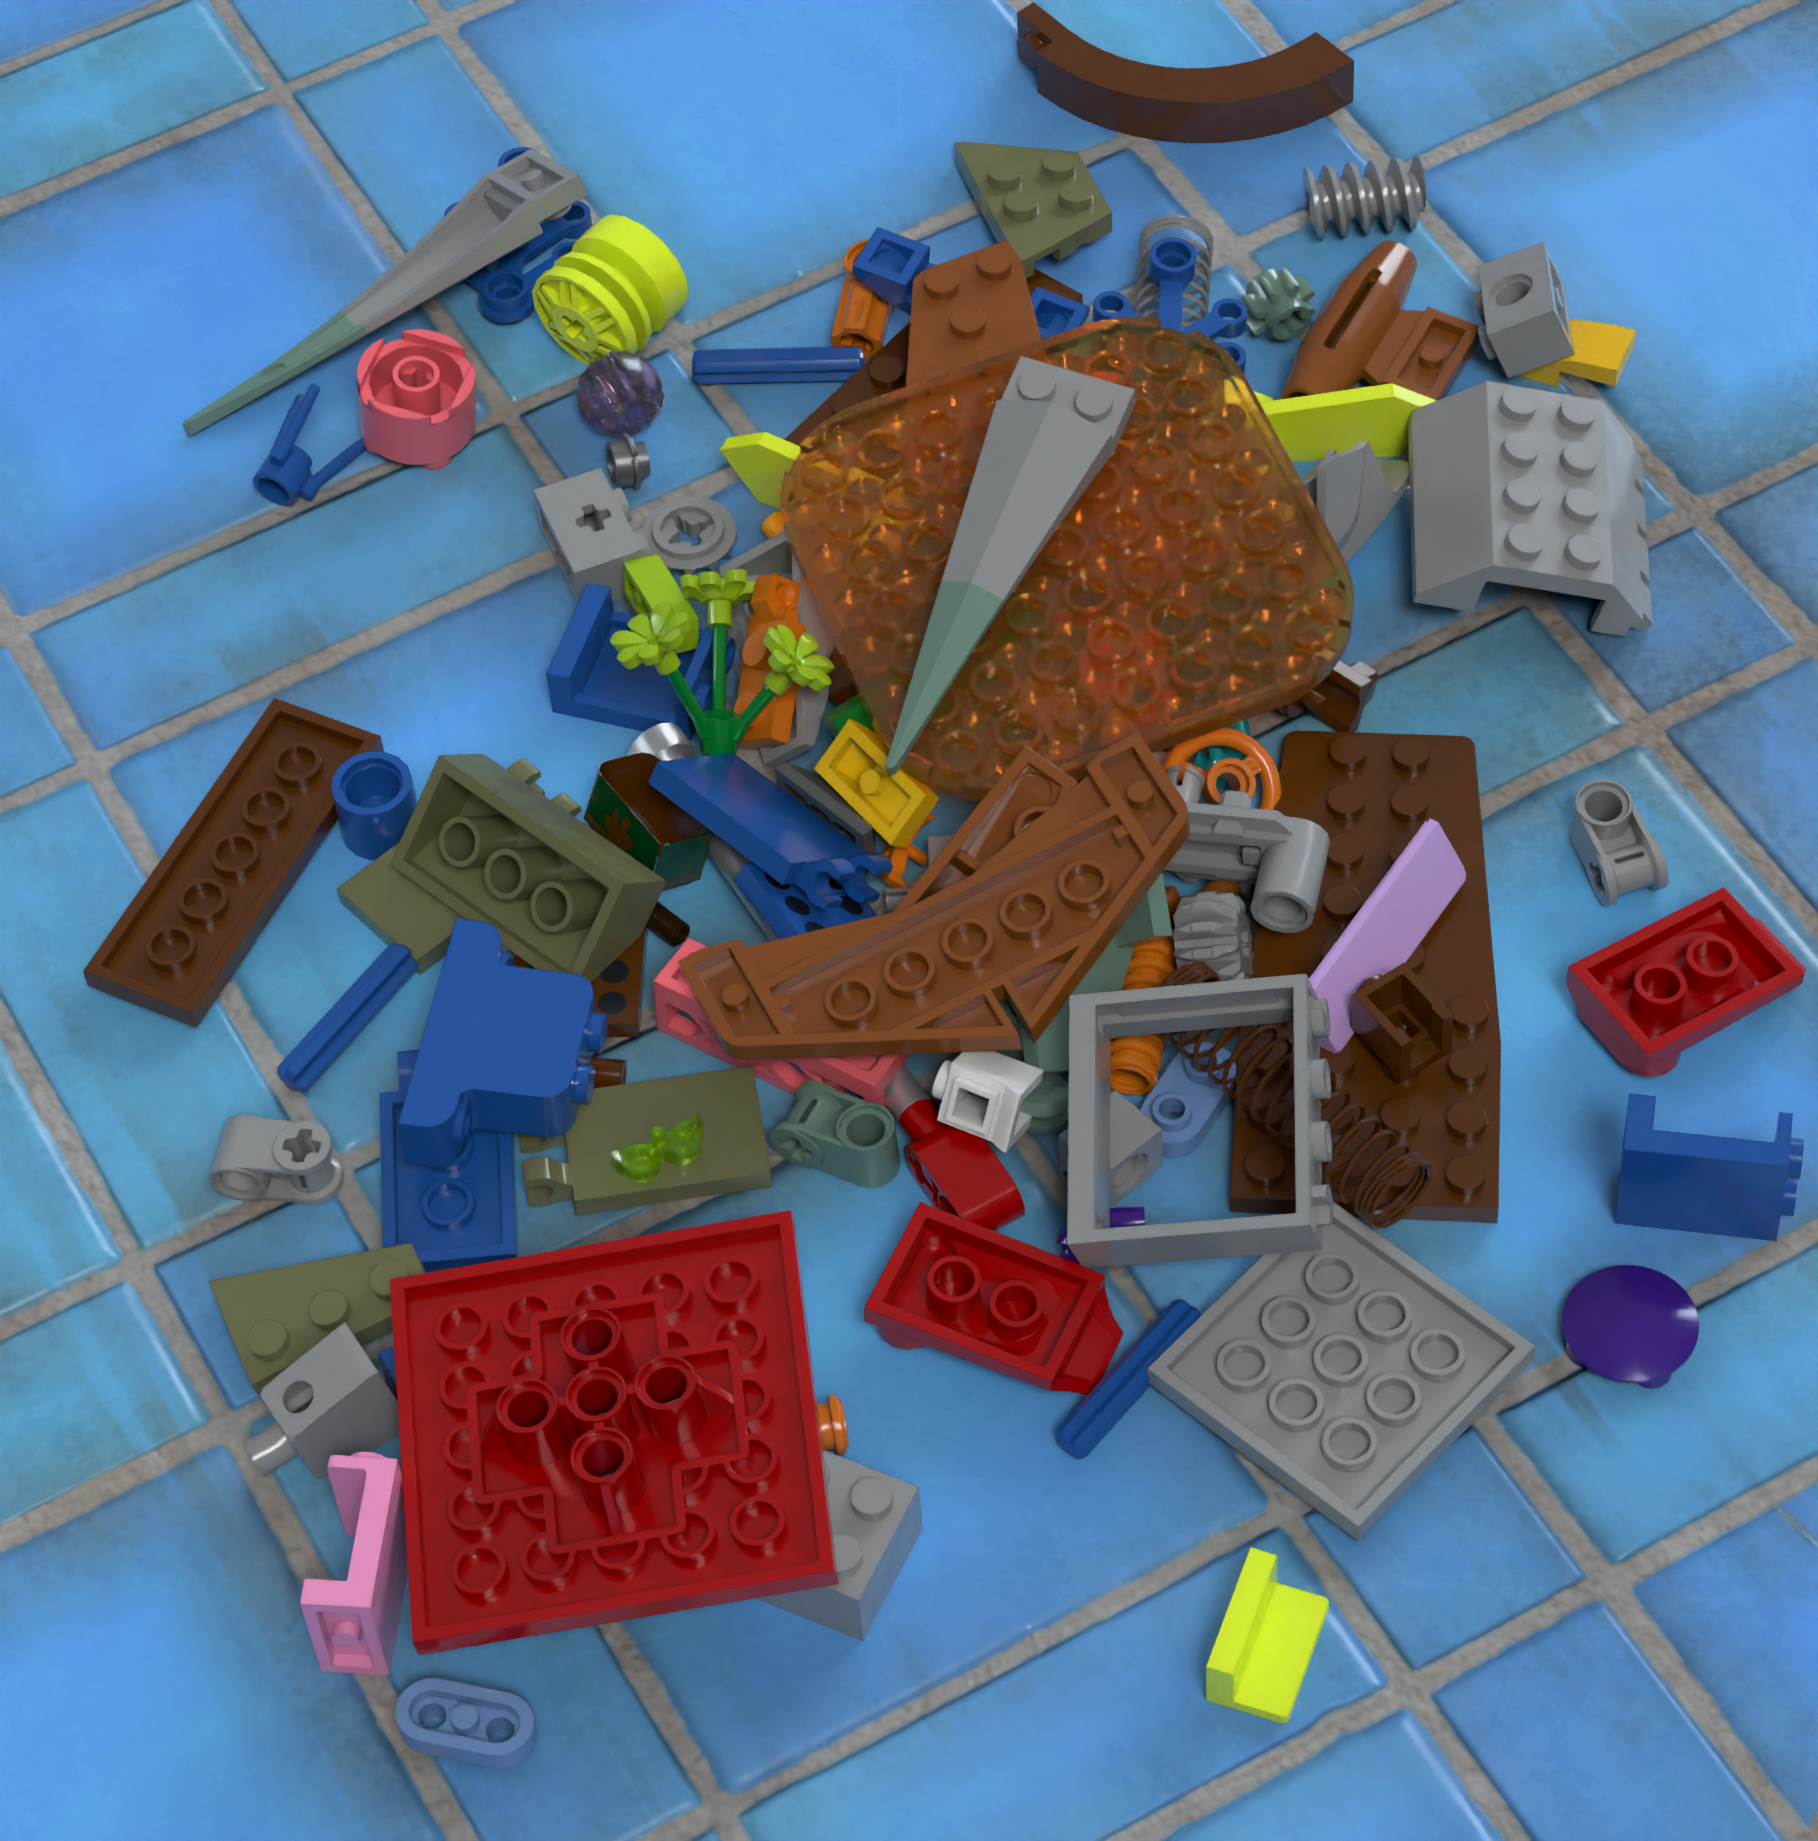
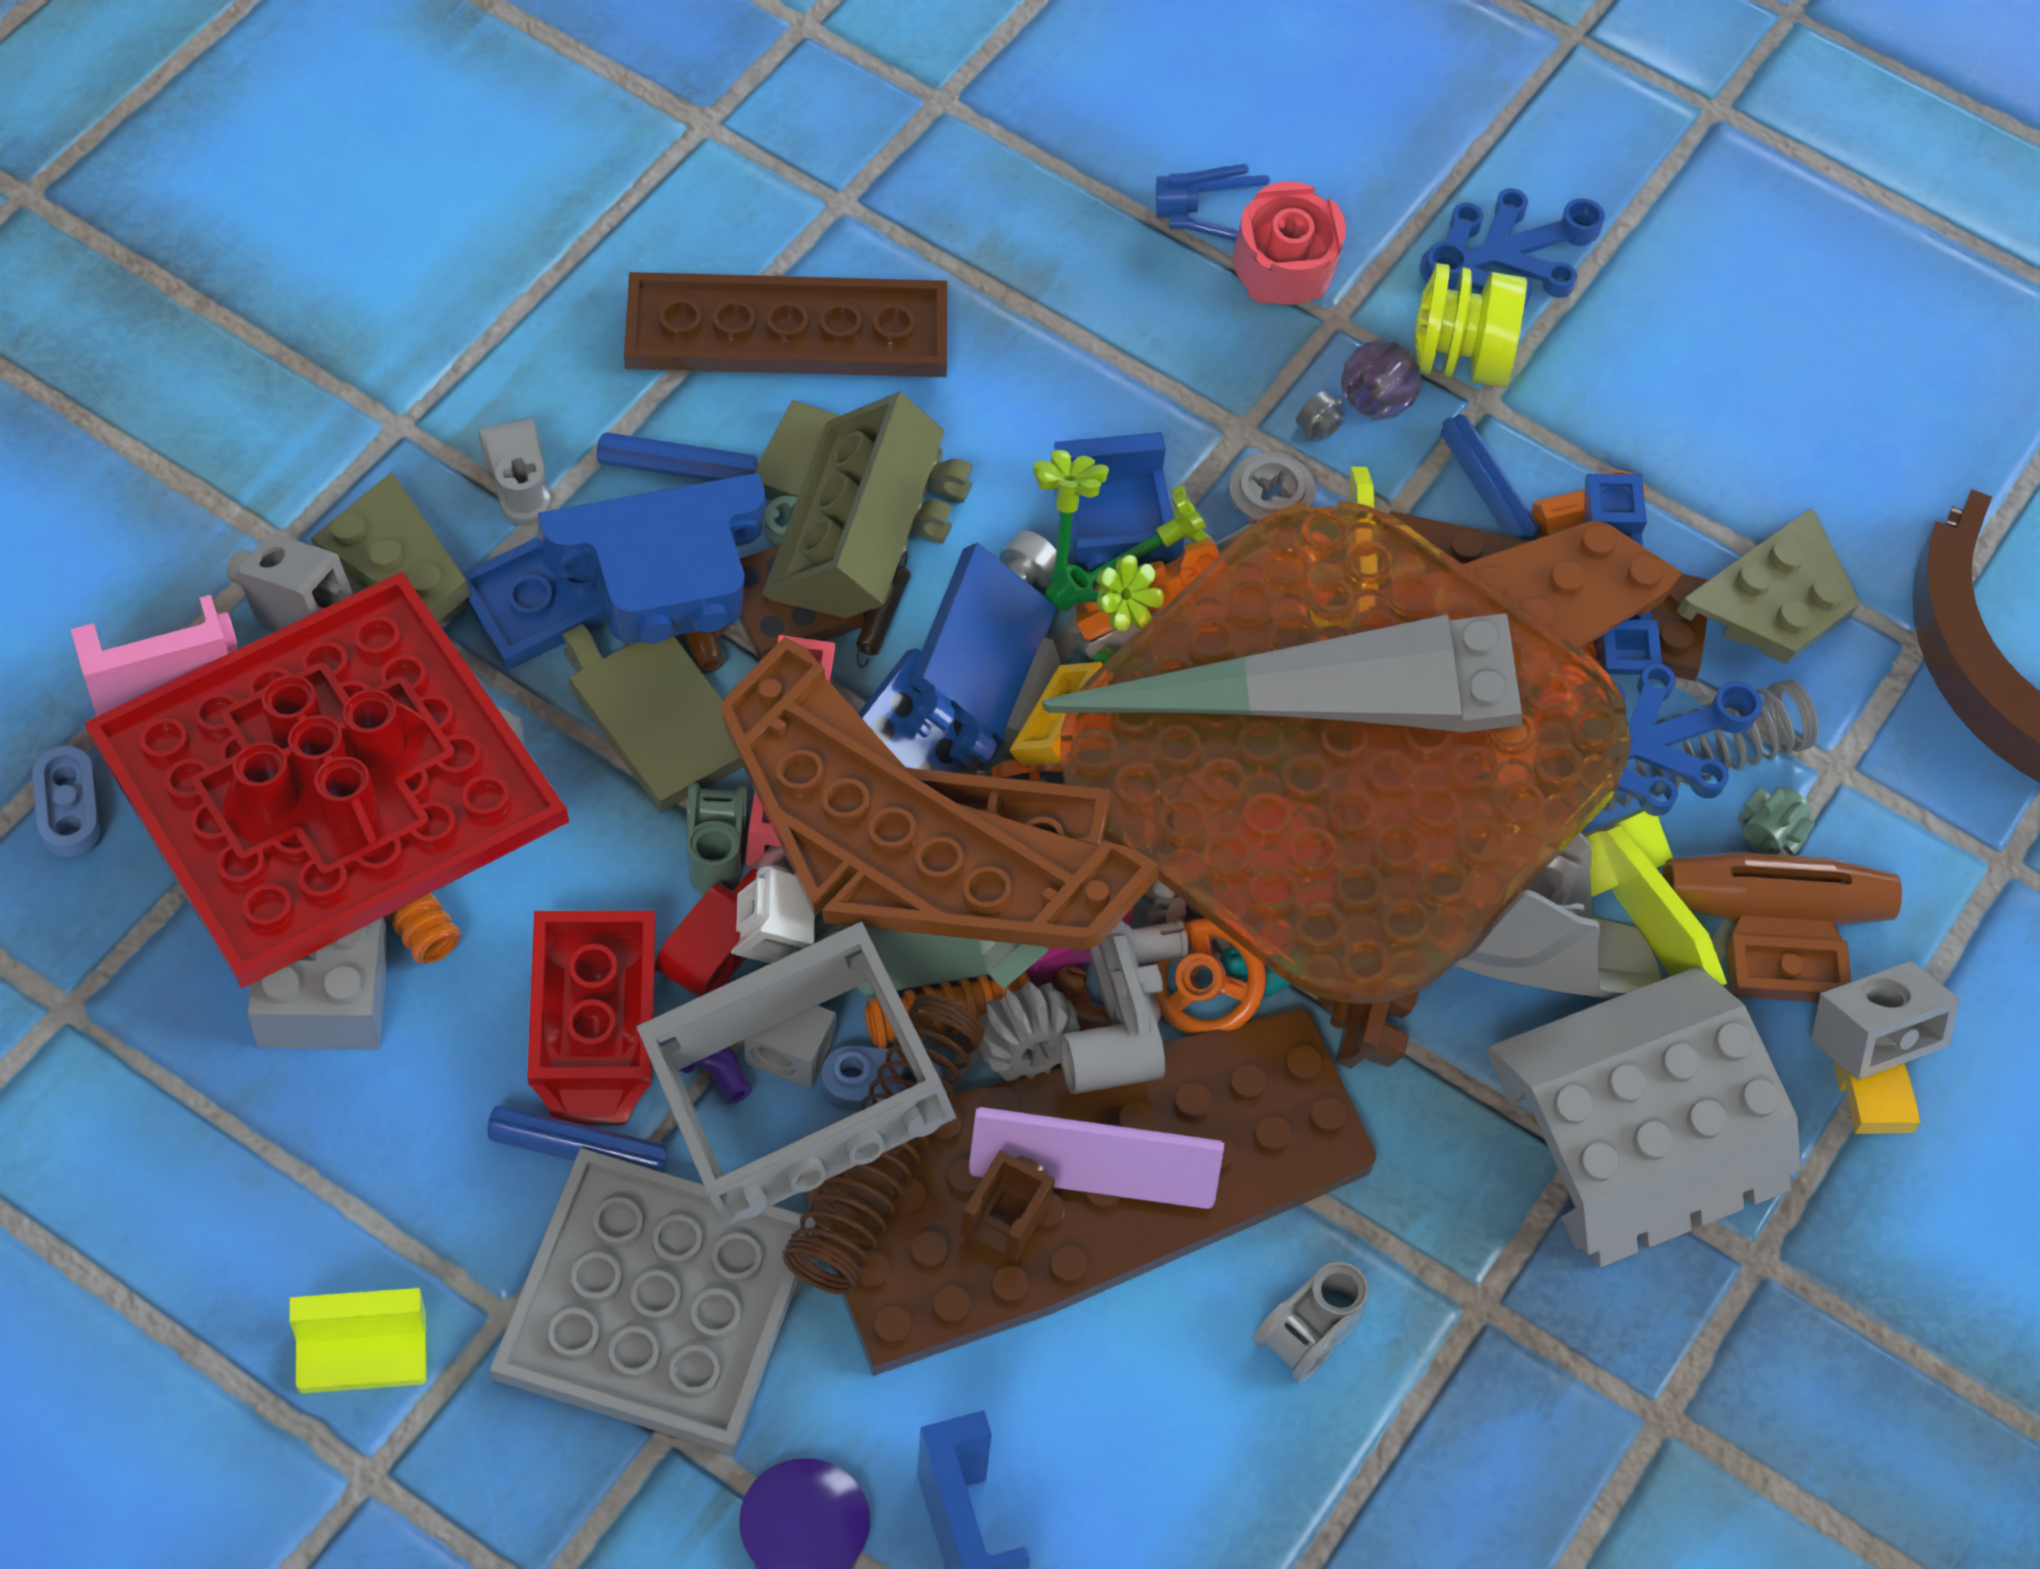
camera: 55 degrees right, 5 degrees up
light grey plate [182,148,587,438] -> none
blue piece [331,751,417,860] -> none
light grey brick [534,468,652,604] -> none
piece [583,752,713,891] -> none
clear neon green piece [611,1113,704,1182] -> none
lime piece [623,554,699,654] -> none
light grey piece [1303,156,1426,238] -> none
red slope [1566,887,1806,1077] -> none

